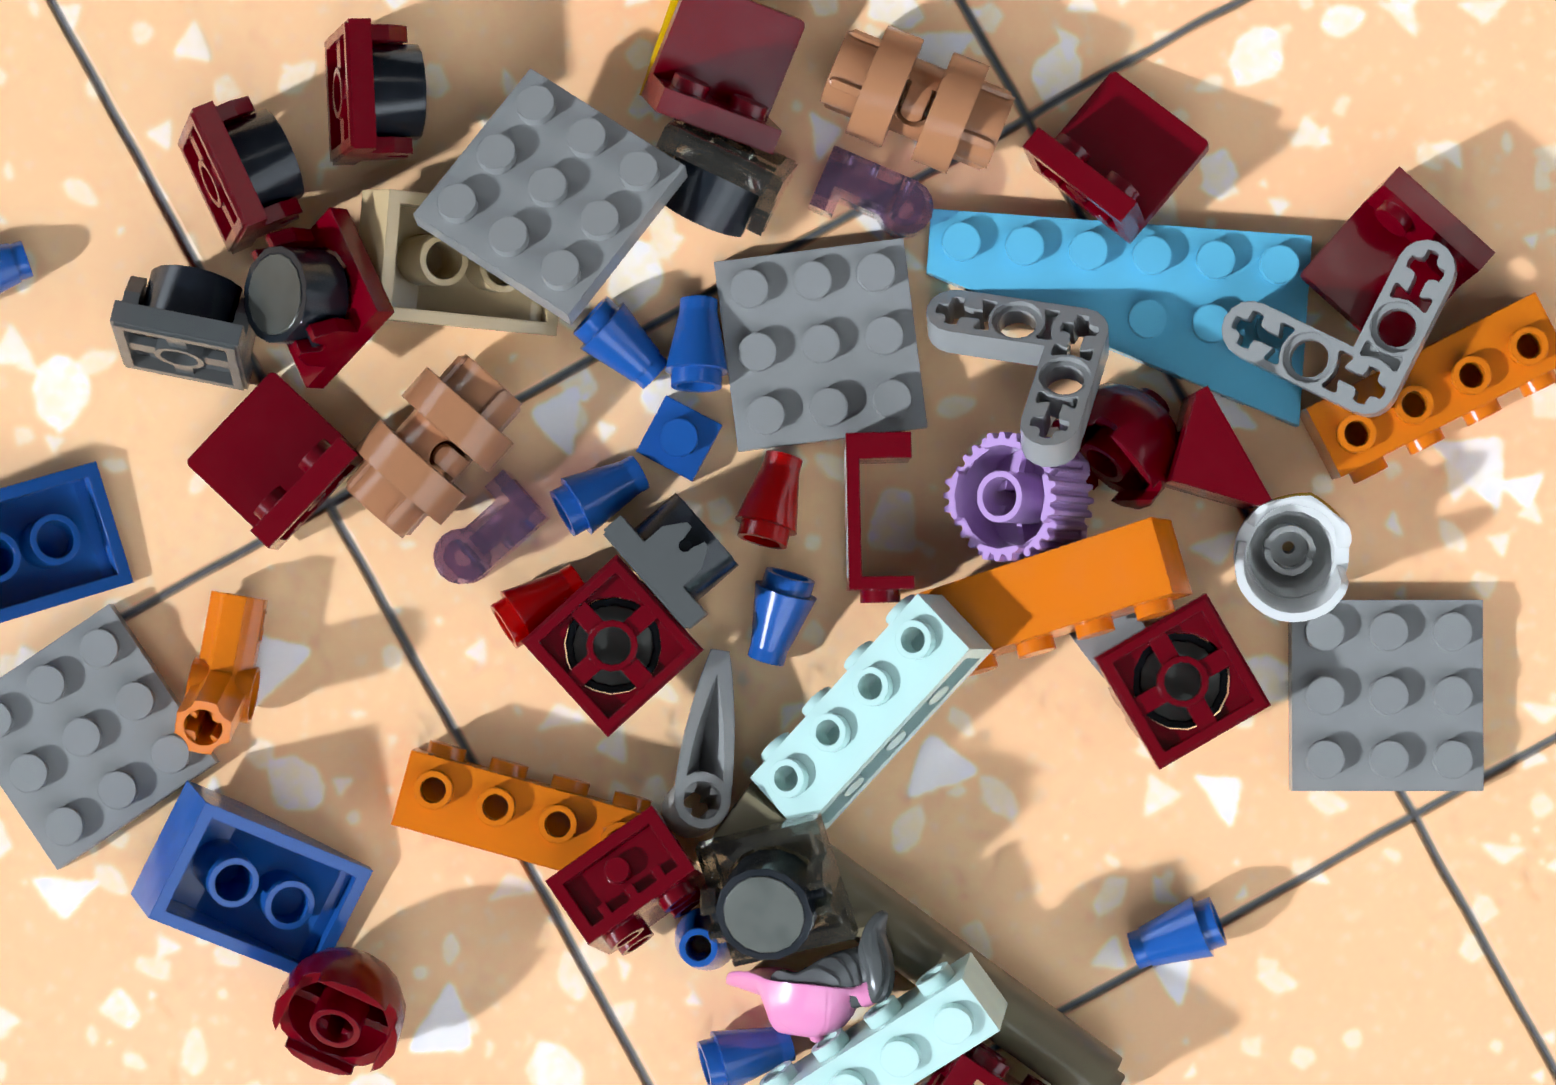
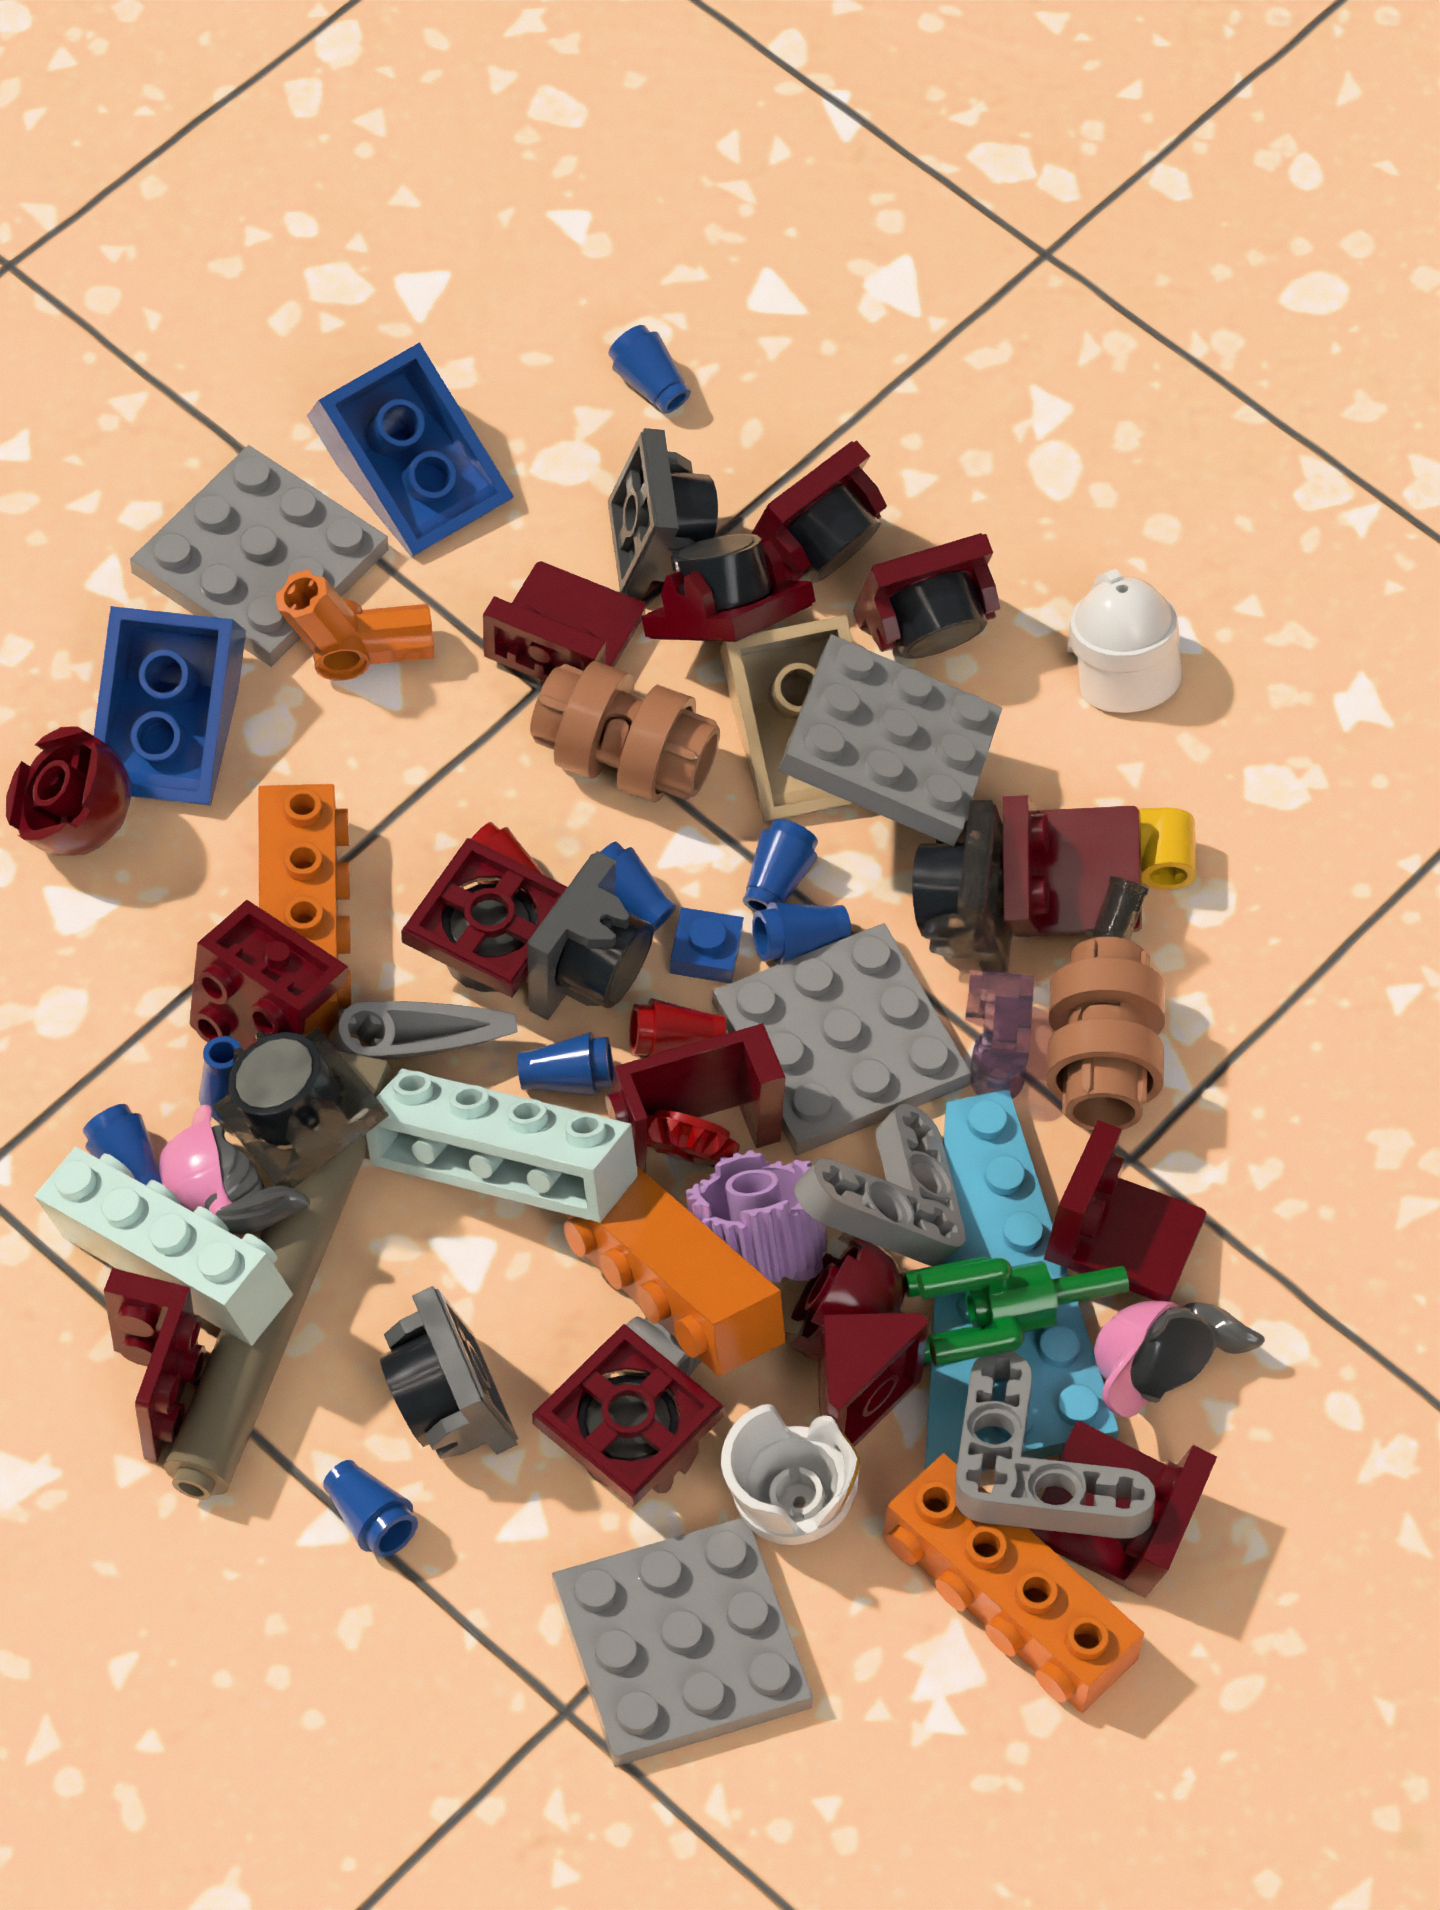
camera: 70 degrees right, 30 degrees down
clear purple leg [433,469,550,584] -> none
none -> dark grey piece [379,1286,519,1459]
none -> red gear [647,1110,740,1168]
none -> green plant [903,1257,1129,1366]
none -> clear smoke pin [1085,876,1149,940]
none -> dark grey hair [1094,1301,1265,1418]

